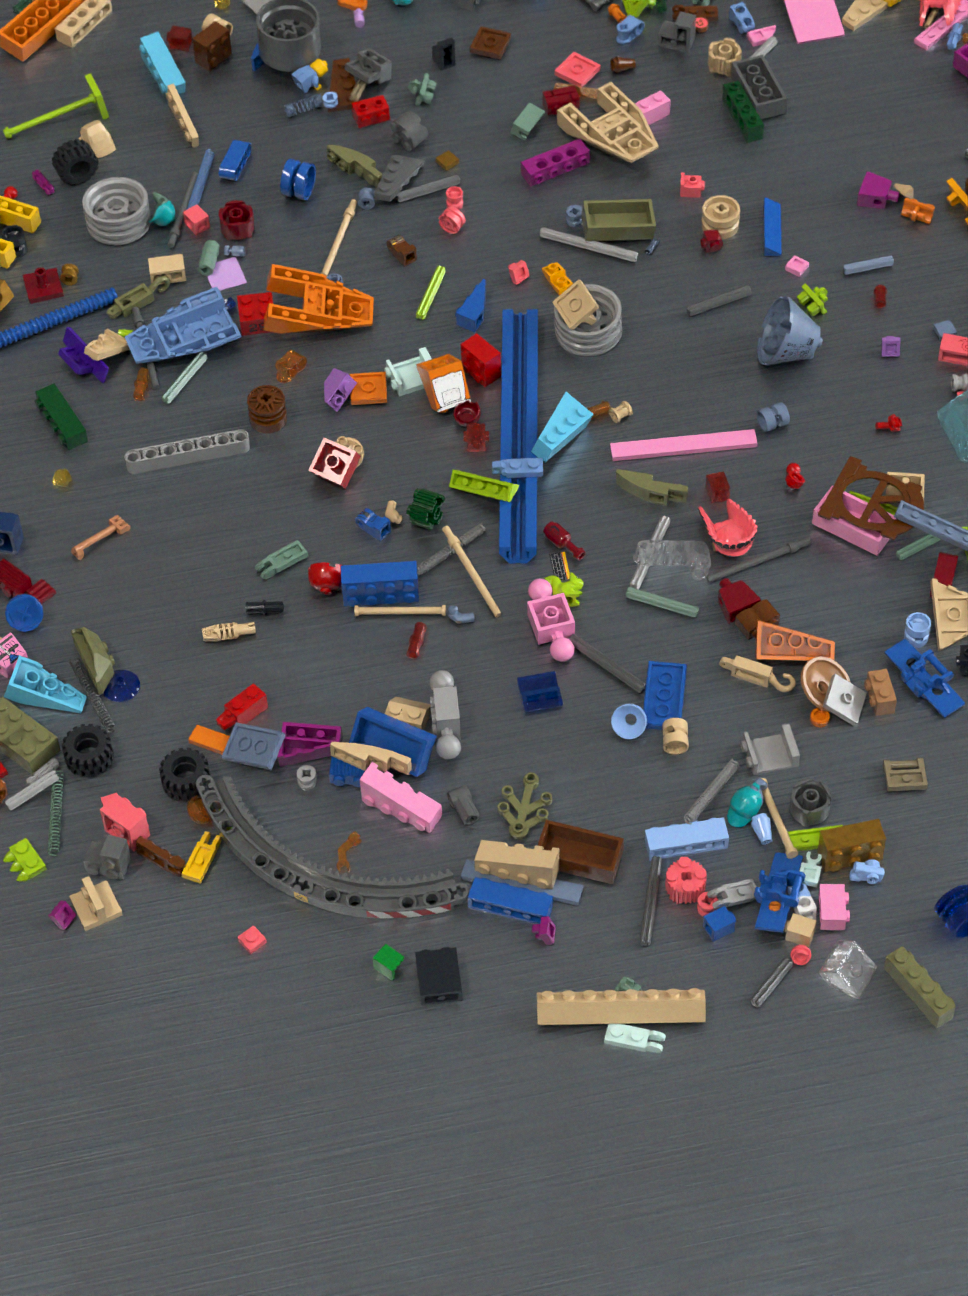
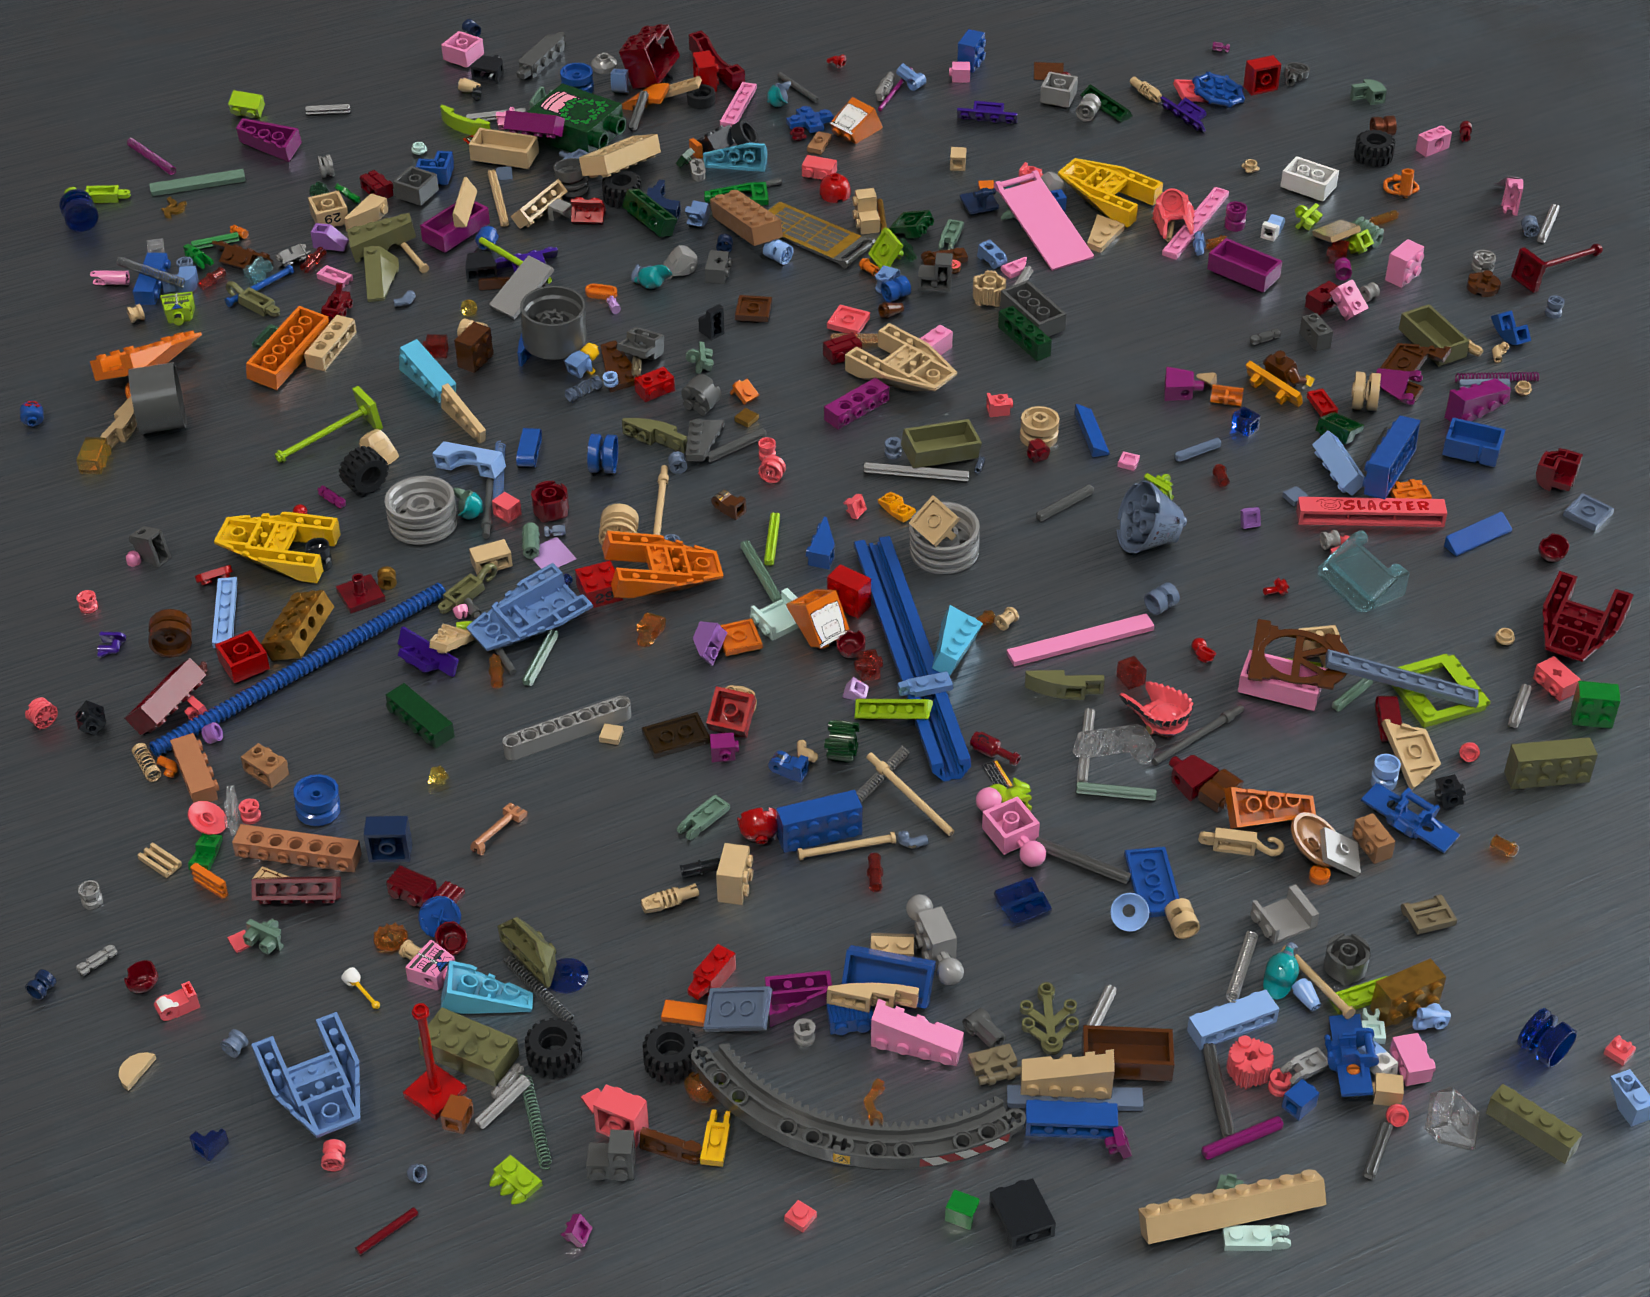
camera: 15 degrees left, 10 degrees down
tan bracket [69,876,123,931] -> none
reddish brown wheel [247,385,287,434] -> none
sand green hinge [510,102,545,140] -> none
none -> light blue arch [432,441,506,479]
none -> dark red hair [435,921,468,956]
none -> bright pink hinge [452,604,469,620]
none -> tan wheel [598,504,639,545]
none -> tan tile [599,723,624,745]
none -> dark brown tile [642,712,710,759]
none -> magenta brick [710,733,739,762]
none -> tan brick [716,843,753,905]
none -> orange bracket [730,379,759,405]
none -> sand green axle [741,540,781,603]
none -> lavender slope [842,677,869,700]
none -> blue wheel [880,275,911,302]
none -> dark tan plate [968,1043,1021,1086]
none -> light grey axle [1086,984,1117,1026]
none -> magenta axle [1201,1116,1284,1159]
none -> clear blue brick [1231,406,1261,437]

